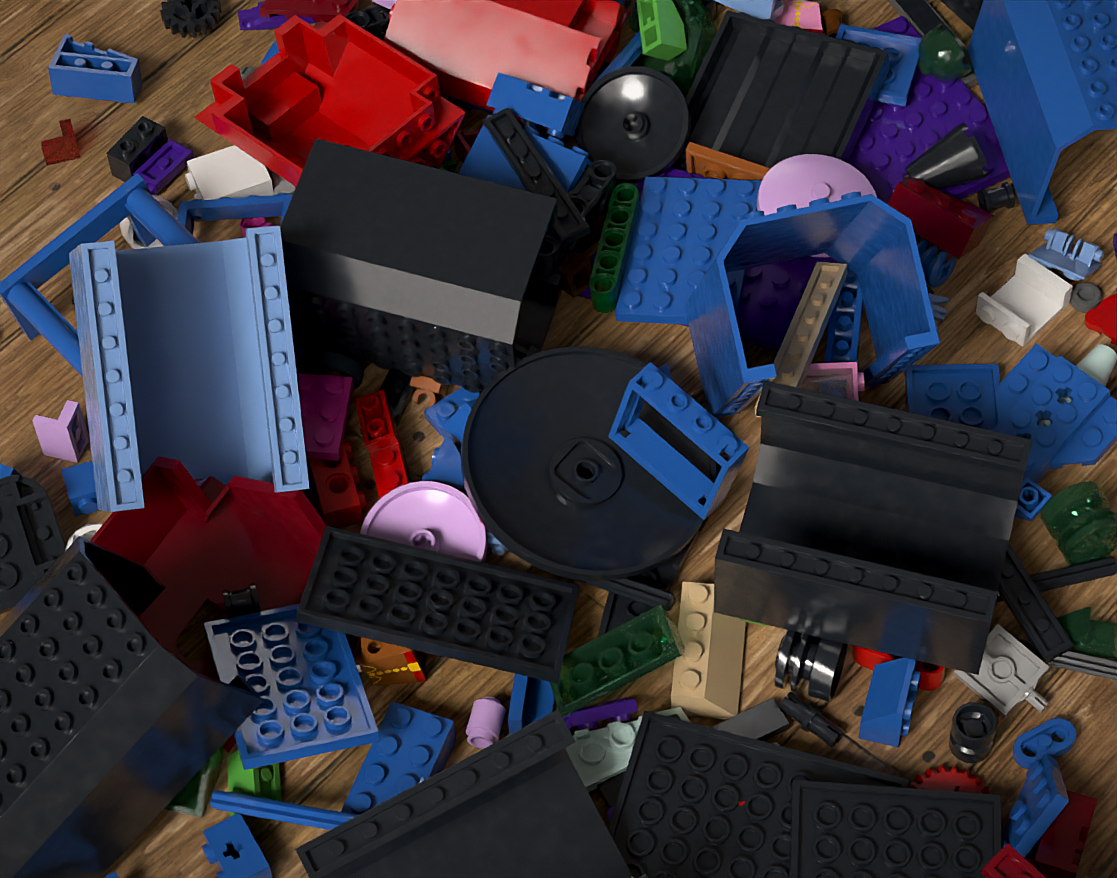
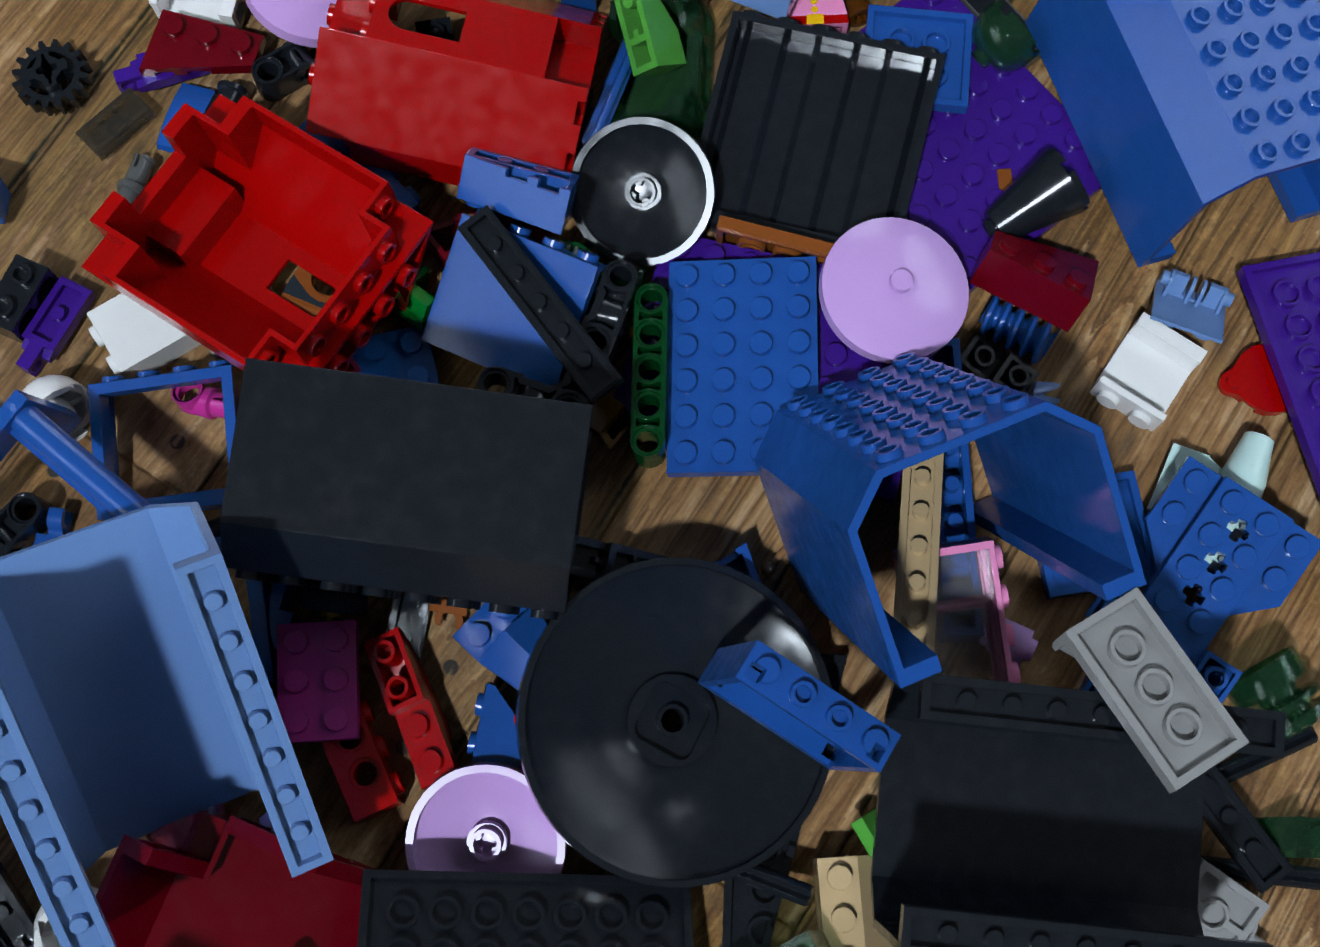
camera: 15 degrees left, 20 degrees up
black bush [977,182,1015,213] -> none
dark grey tile [1070,282,1101,313] -> none
none -> clear smoke plate [75,87,156,161]
none -> light grey plate [1052,587,1250,794]

